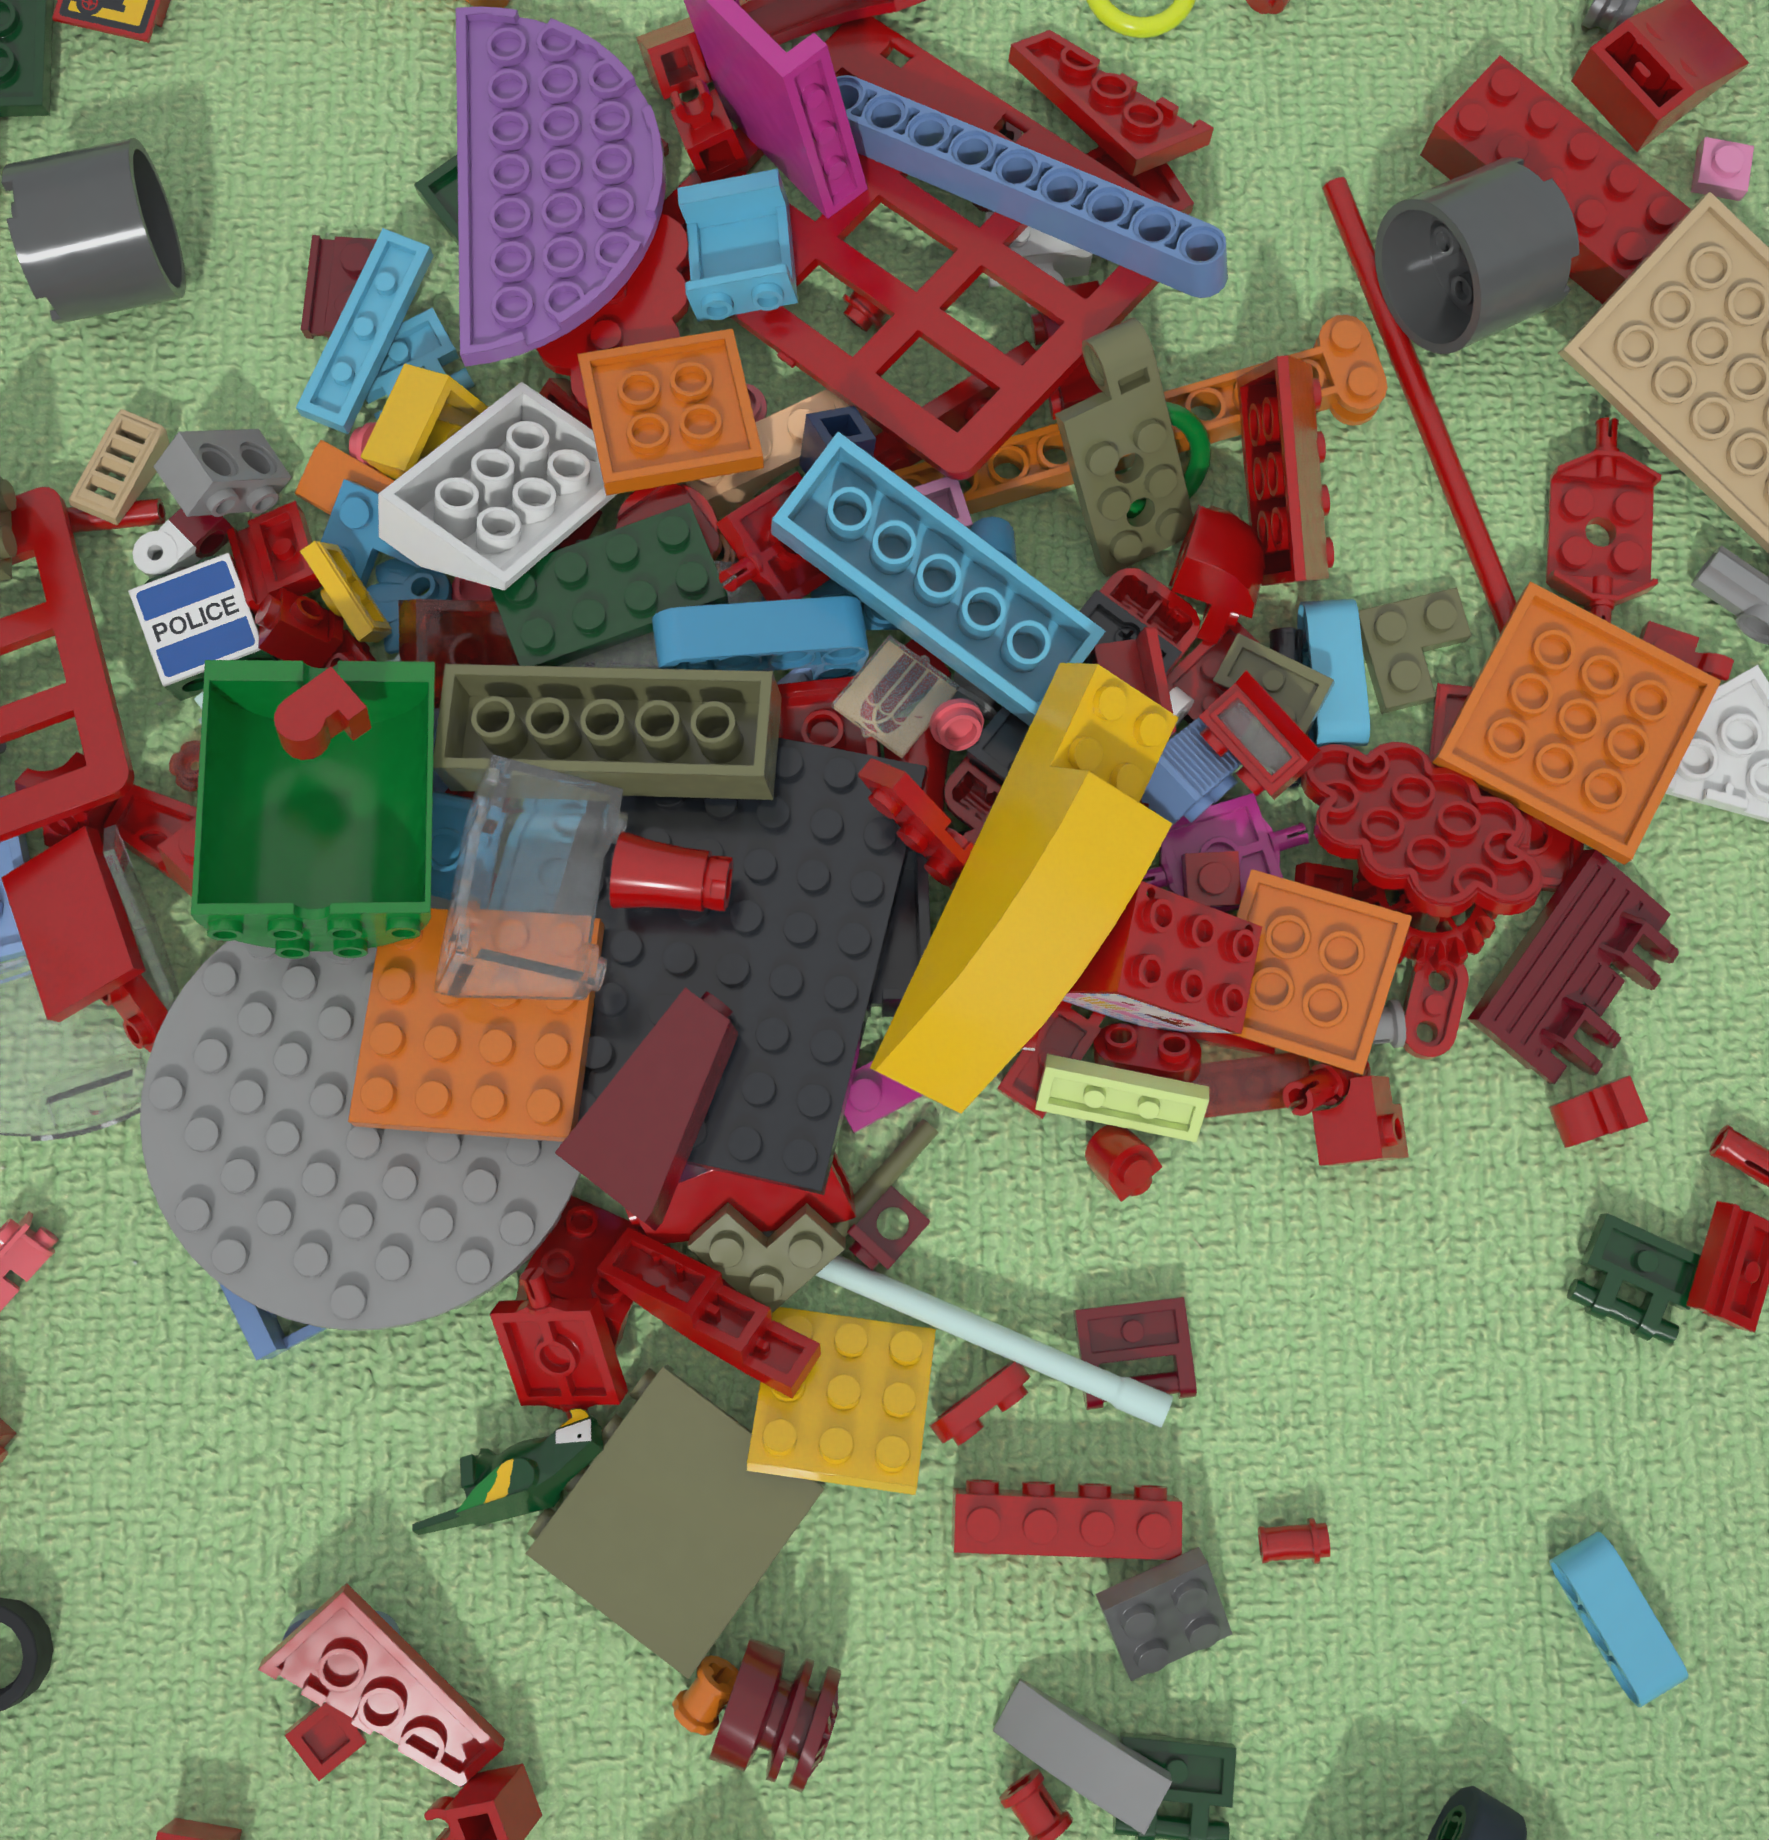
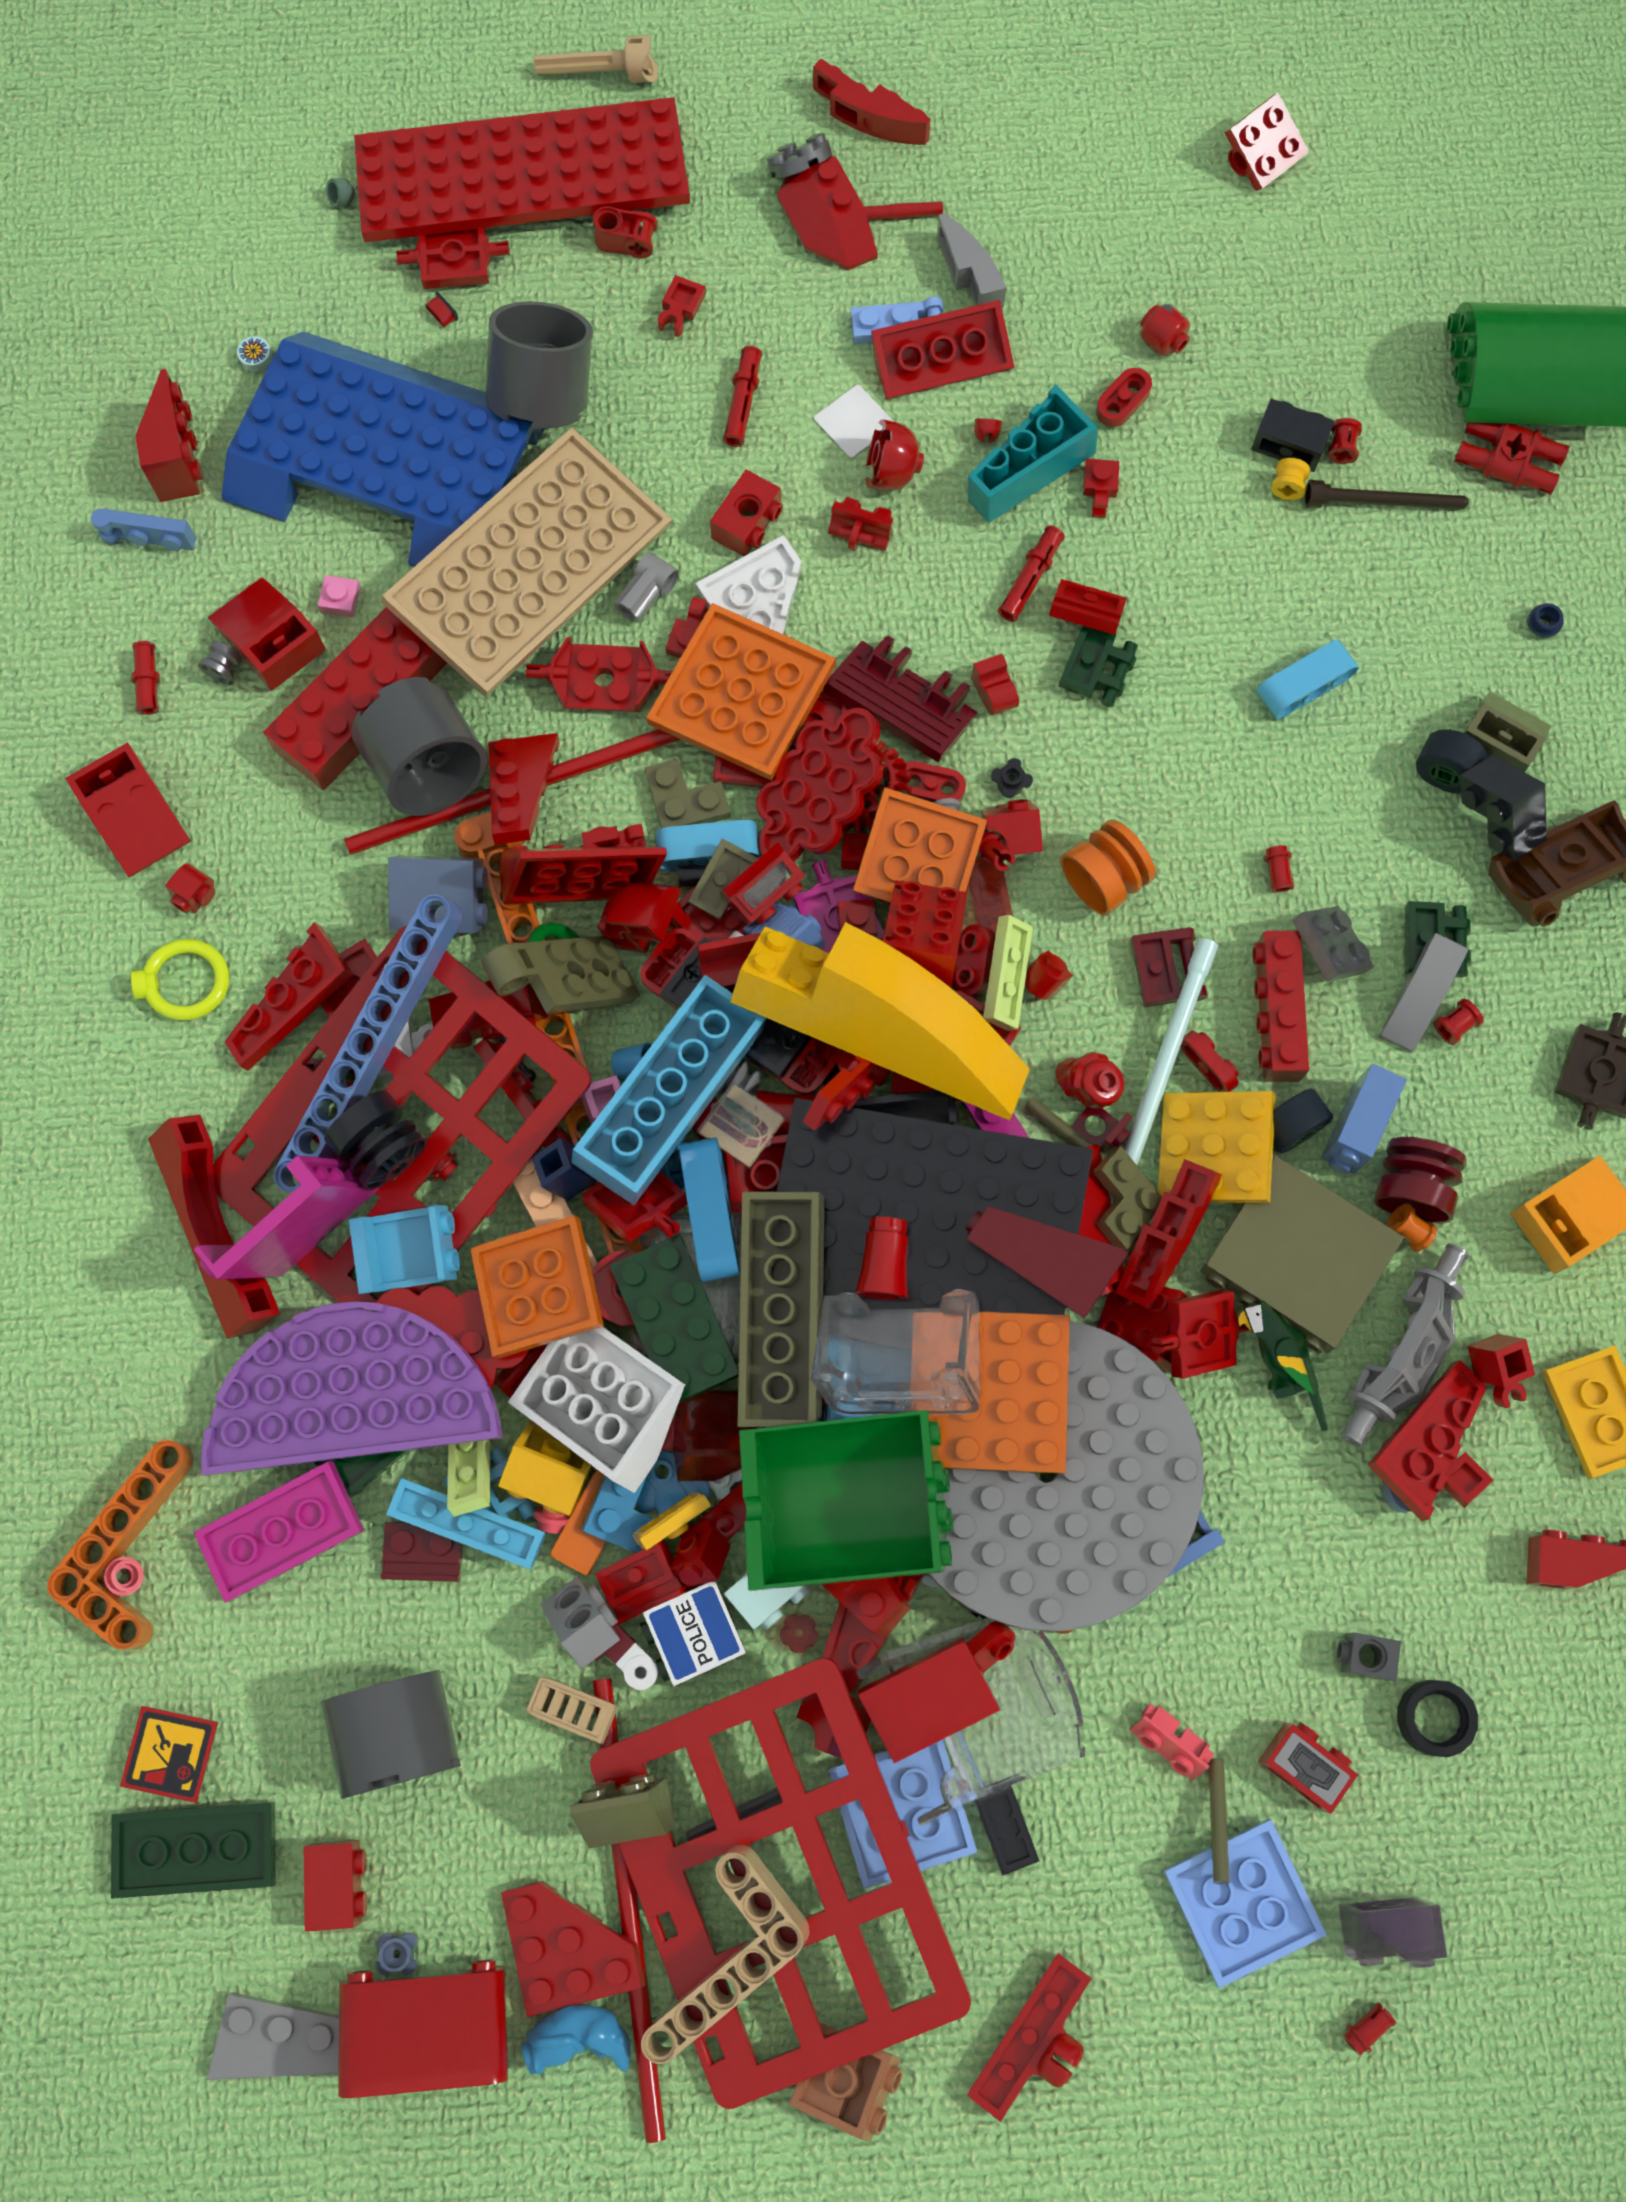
camera: 90 degrees left, 5 degrees down
red leg [274,666,371,760] -> none
red brick [670,79,749,183] -> none
coral plate [929,698,984,751] -> none
none -> dark pink plate [194,1461,365,1603]
none -> black wheel [324,1090,428,1191]
none -> sand blue brick [388,855,488,933]
none -> yellowish green plate [447,1440,490,1517]
none -> red wing [488,733,560,845]
none -> red plate [582,824,646,847]
none -> black plate [991,758,1033,798]
none -> red head [1055,1052,1125,1109]
none -> orange wheel [1060,819,1156,916]
none -> black wheel [1273,1088,1333,1154]
none -> medium blue brick [1321,1063,1407,1174]
none -> dark grey brick [1336,1632,1401,1681]
none -> light grey plate [1340,1243,1469,1448]

